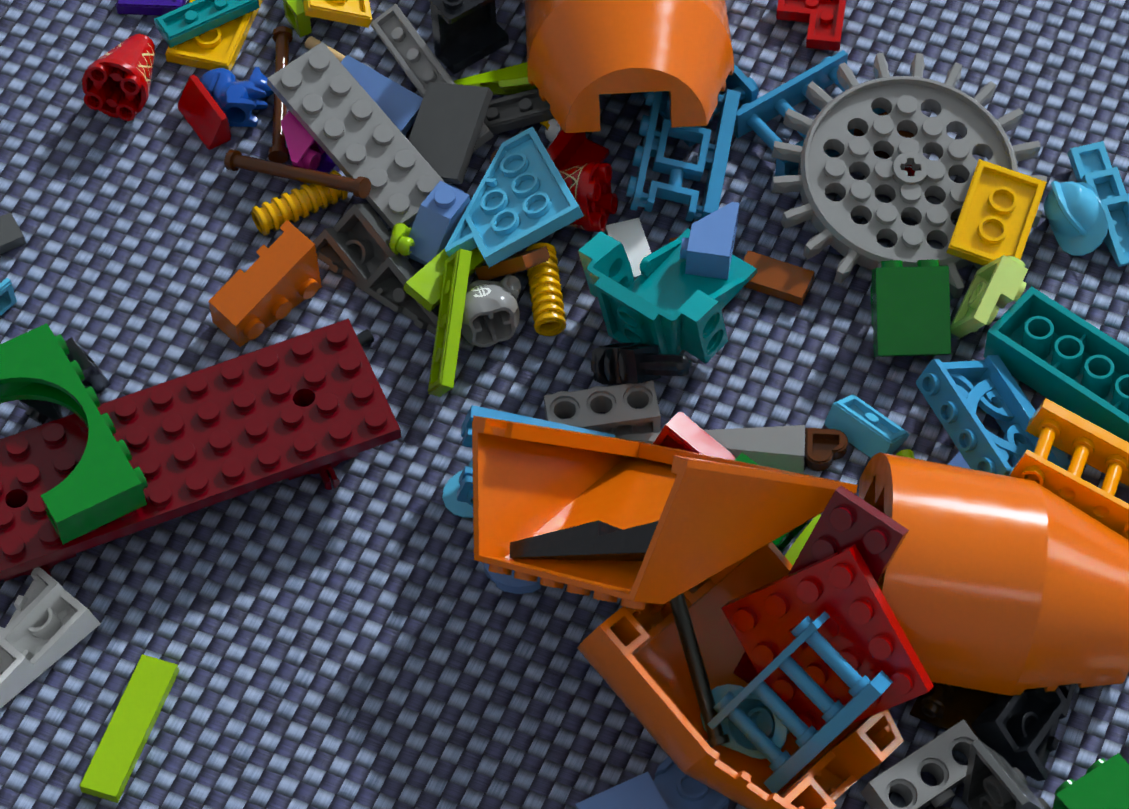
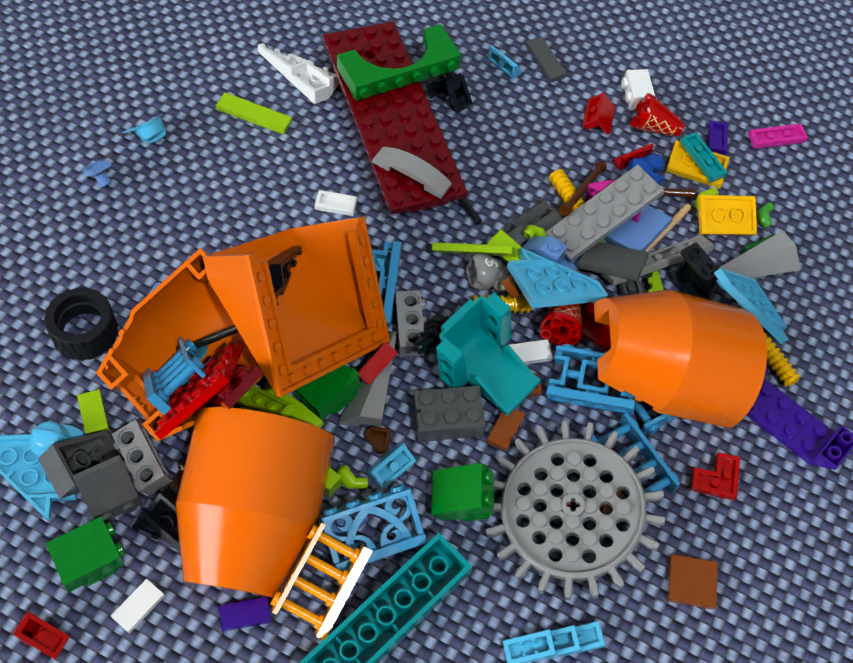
camera: 85 degrees right, 5 degrees up
orange wedge [208,220,322,347] -> none
medium blue slope [680,202,739,280] -> none
yellow tile [946,159,1047,266] -> none
yellowish green plate [951,255,1028,338] -> none
medium azure piece [1044,181,1108,256] -> none
none -> white tile [315,190,357,216]
none -> light grey slope [372,147,452,199]
none -> dark grey piece [413,386,486,442]
none -> red panel [582,93,616,135]
none -> white brick [621,69,655,110]
none -> dark orange tile [667,554,718,610]

